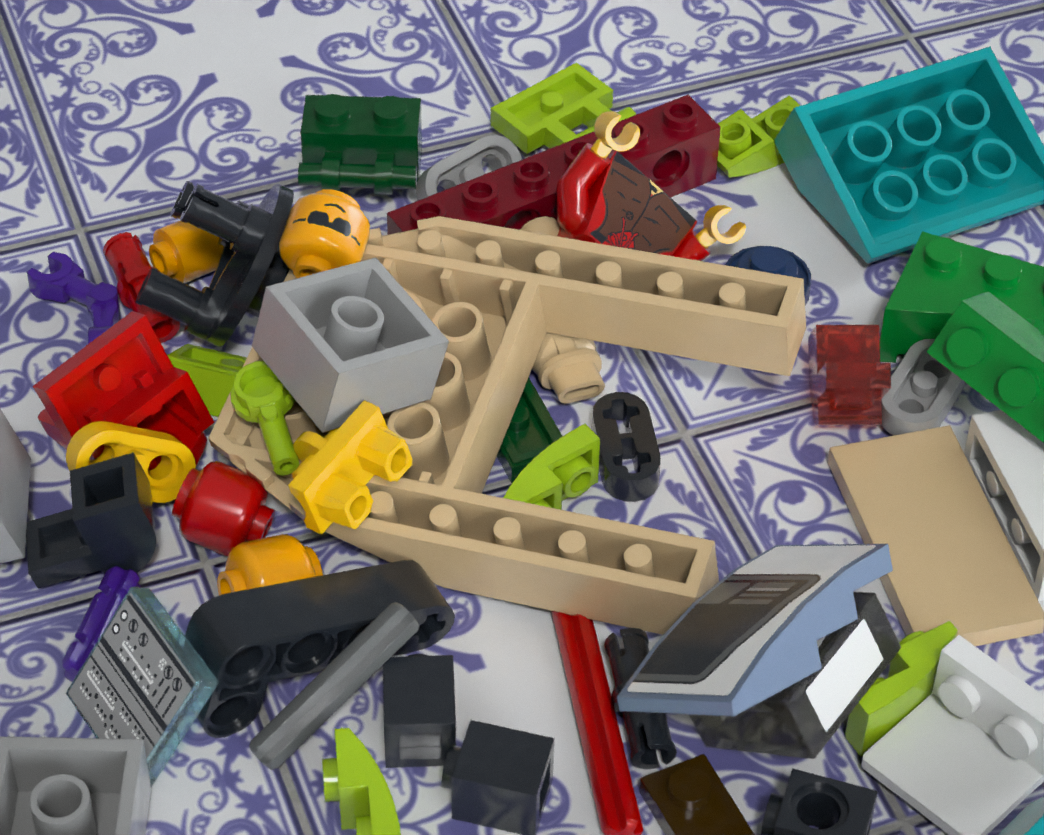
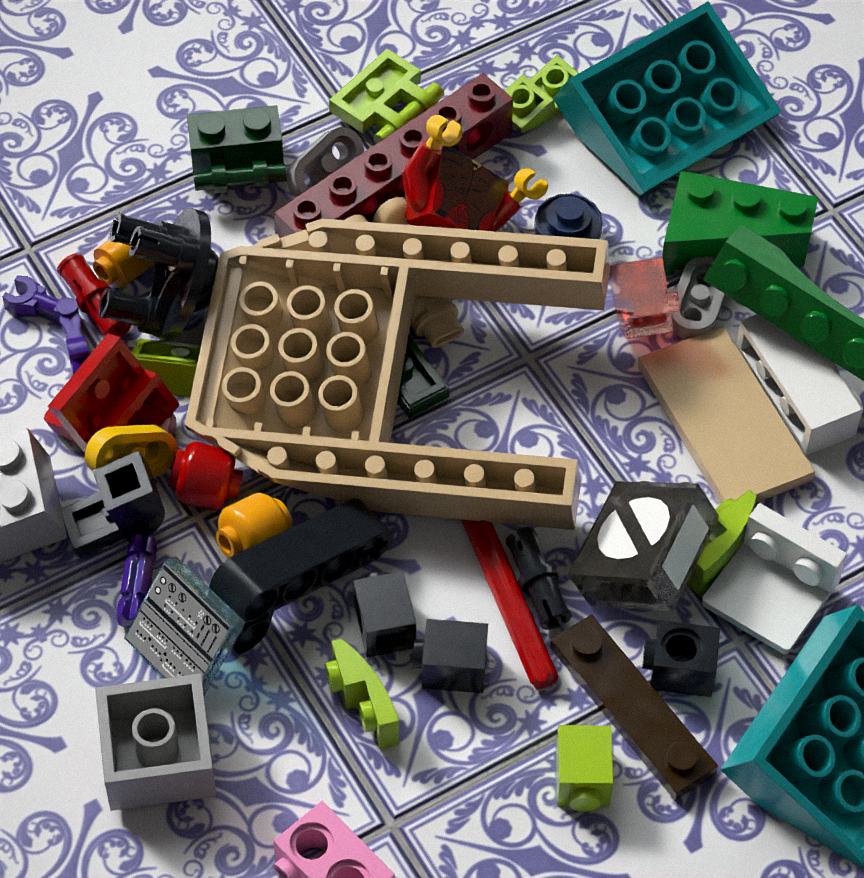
camera: 10 degrees left, 10 degrees up
lime plate [230,361,300,476] -> none
dark grey axle [249,602,419,770] -> none
light grey brick [252,258,449,433] -> none
light orange head [279,189,370,278] -> none
yellow hips [288,400,413,535] -> none
lime slope [503,423,600,510] -> none
black beam [592,392,661,502] -> none
slope [617,544,893,716] -> none

